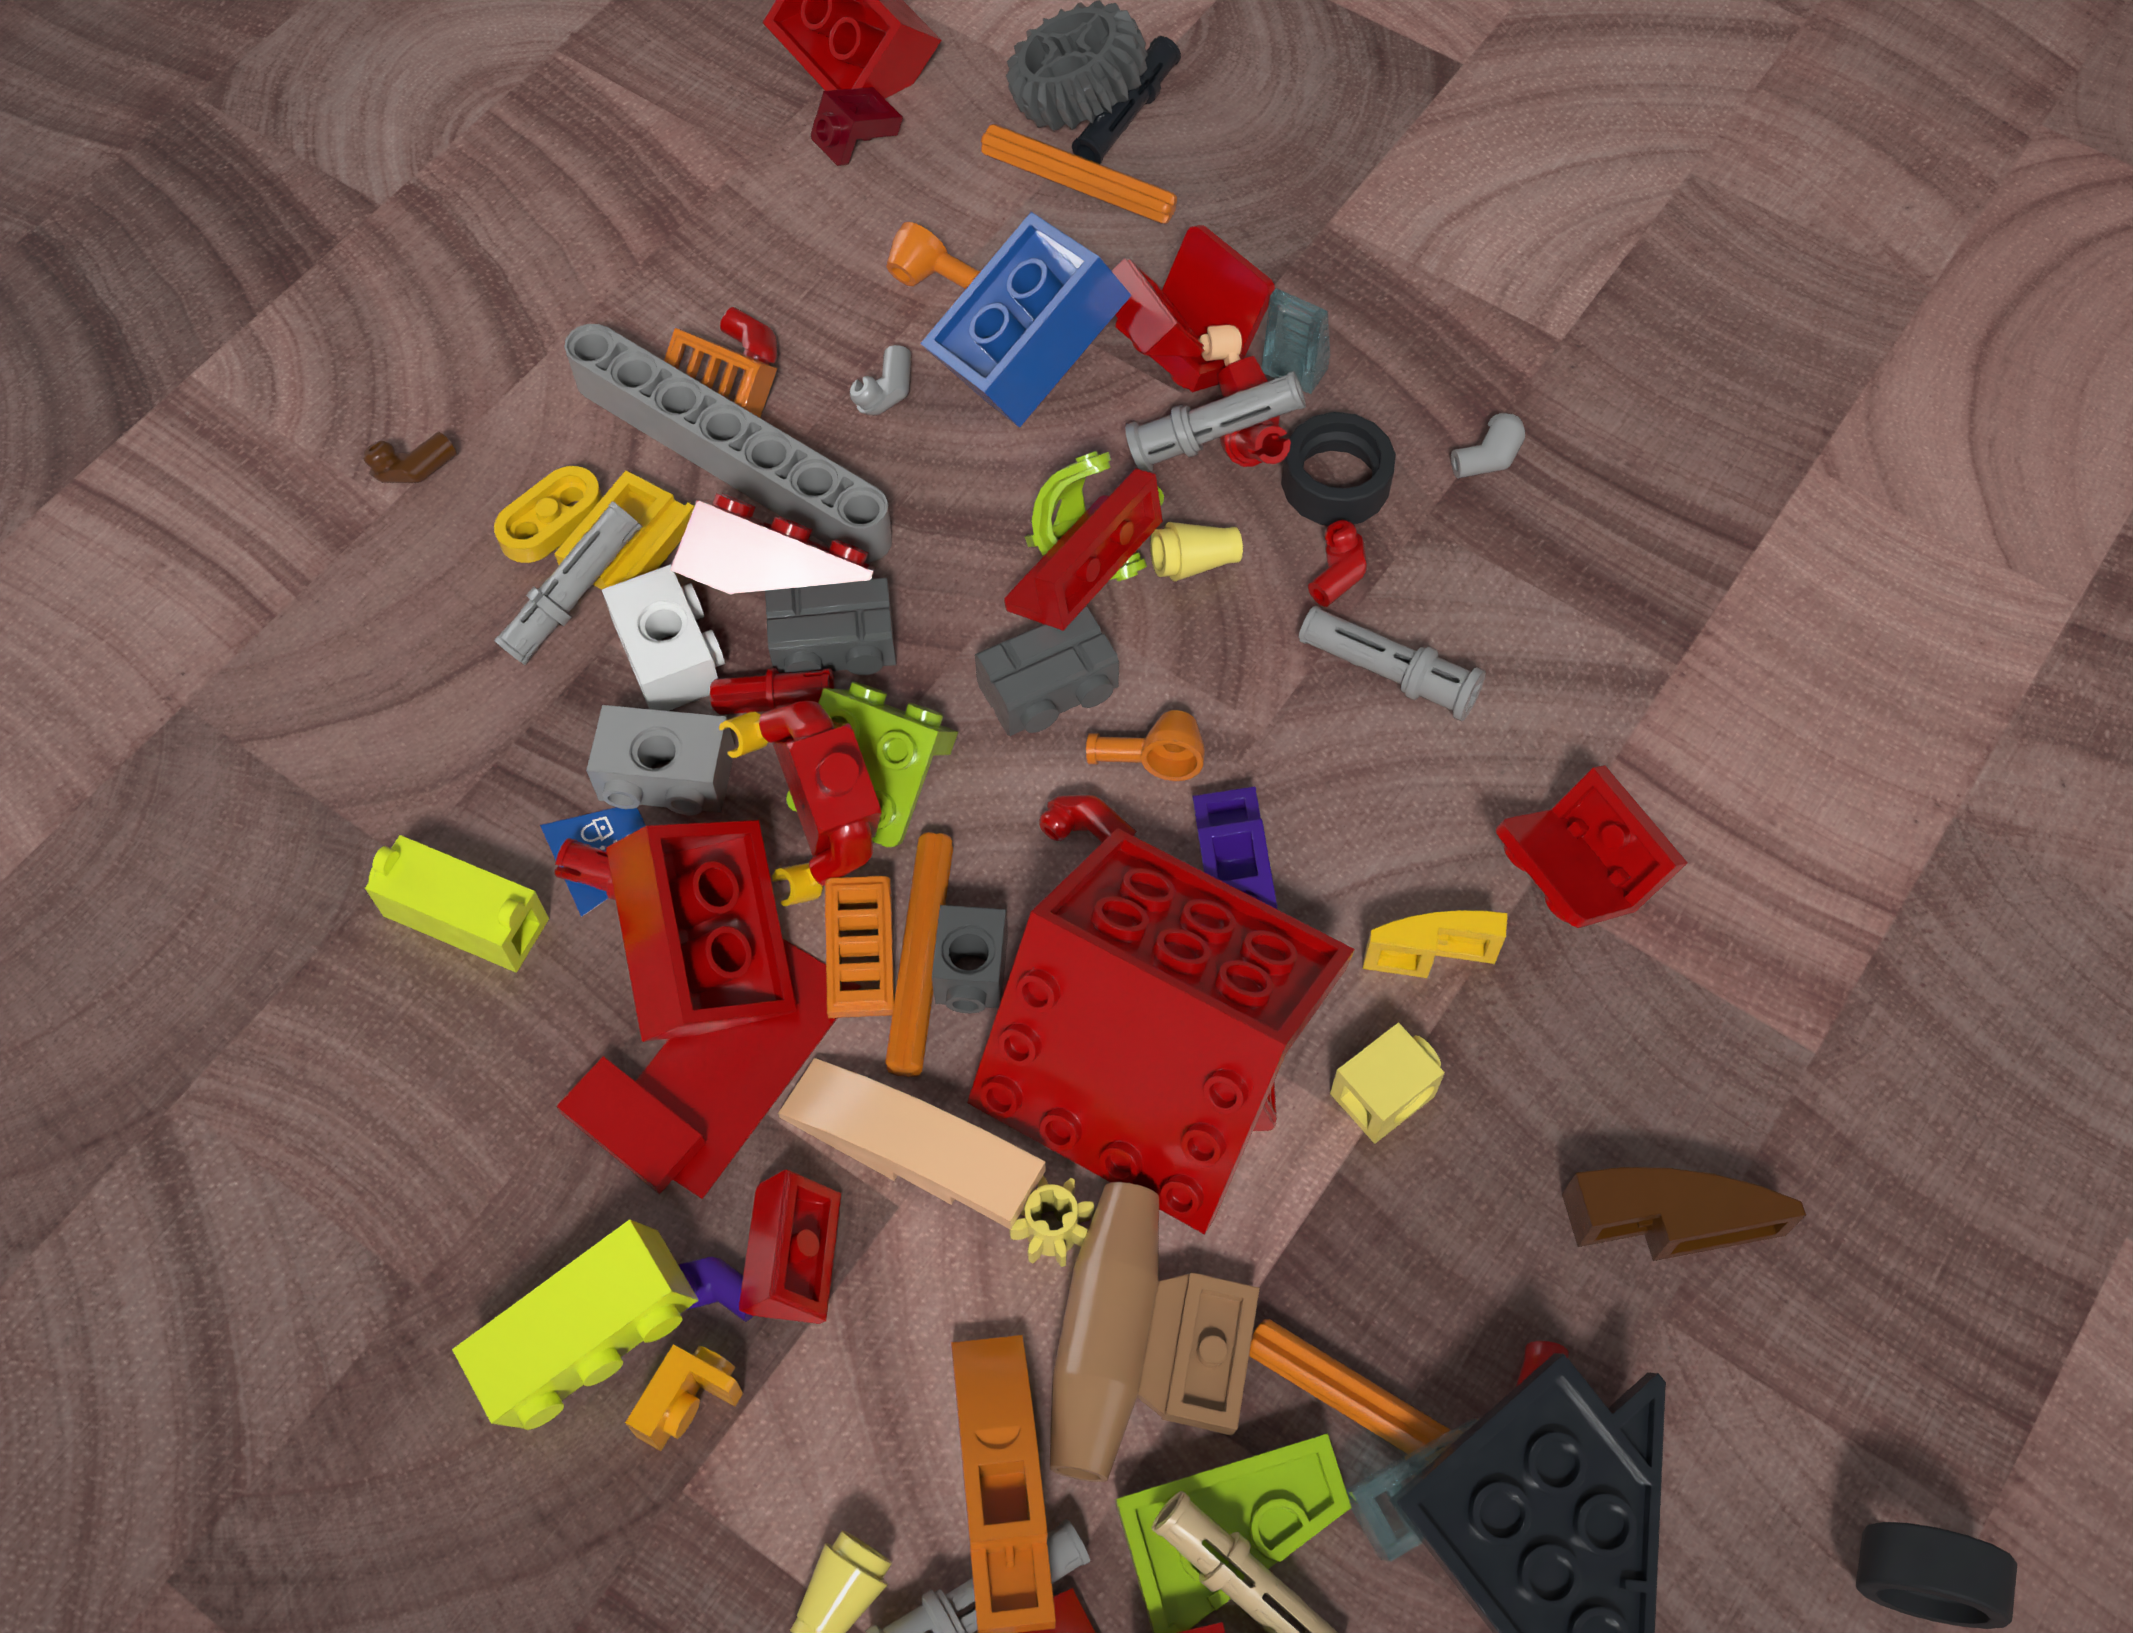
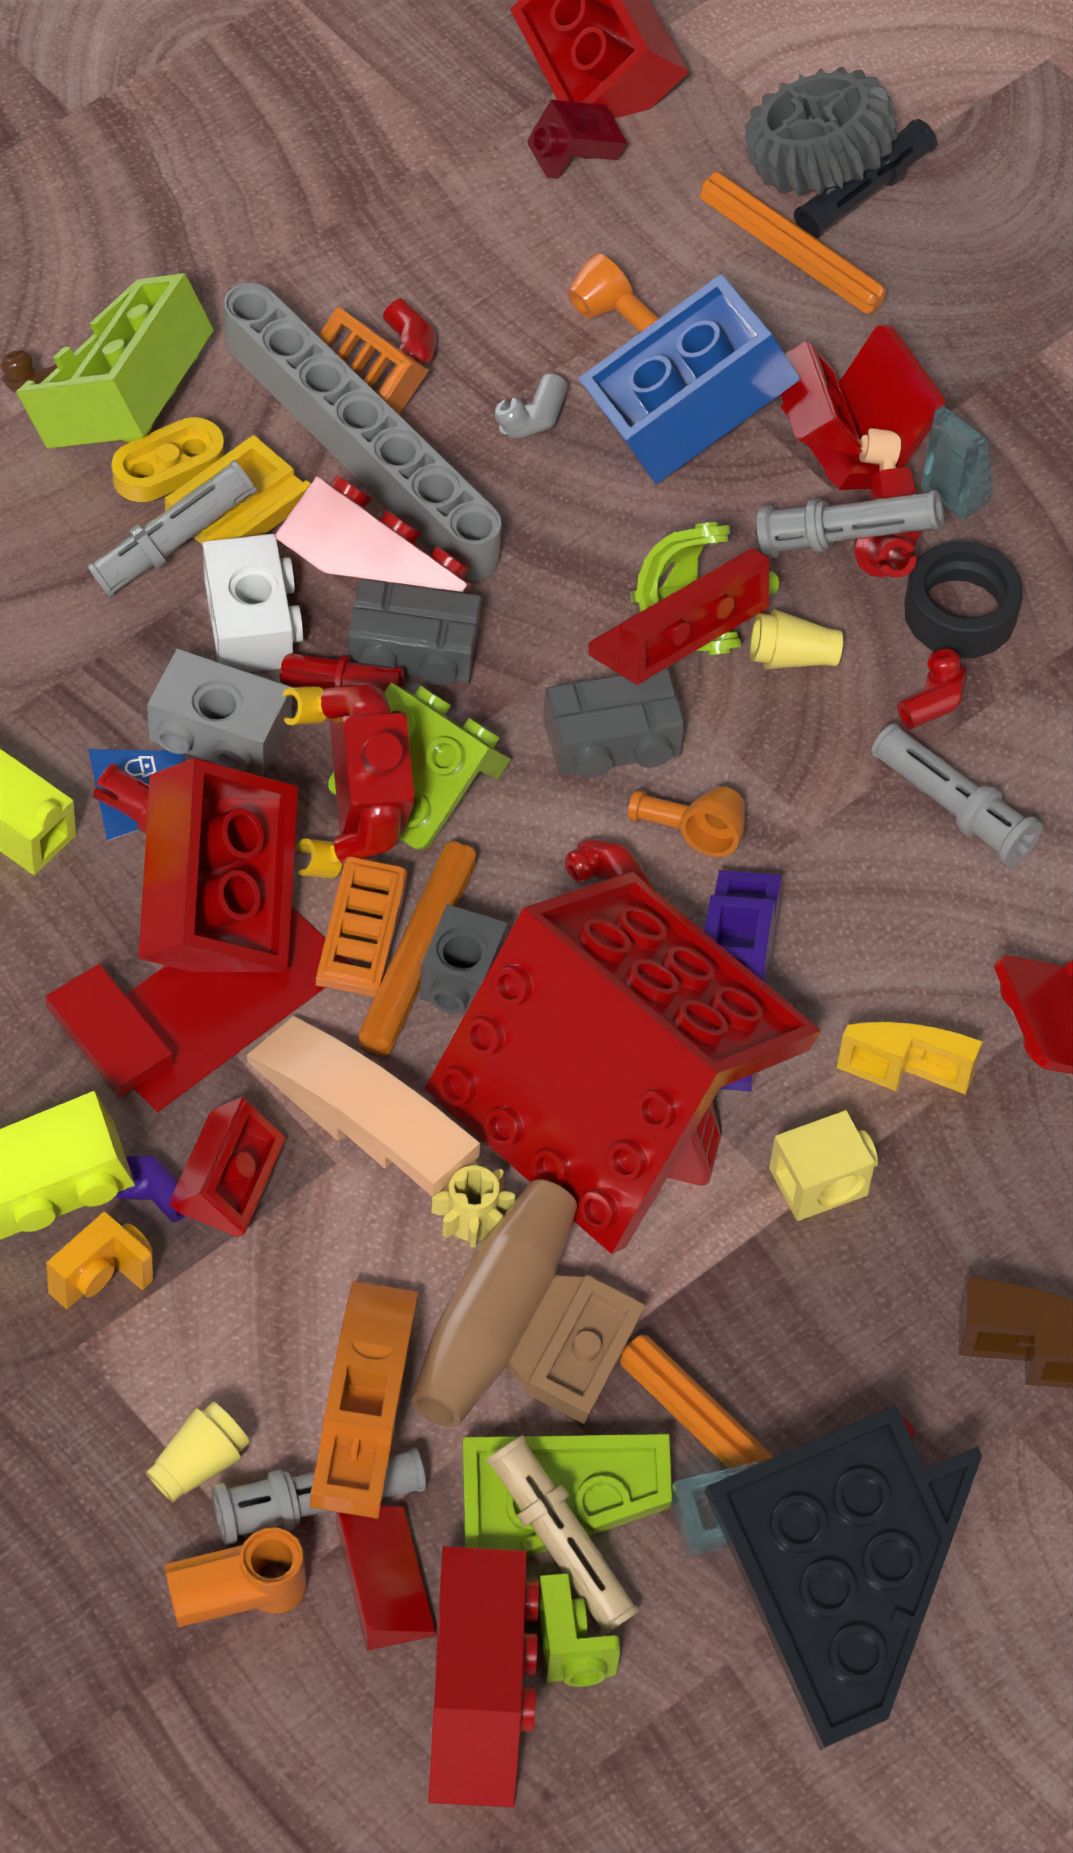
camera: 10 degrees right, 5 degrees down
none -> lime wedge [16,273,214,448]

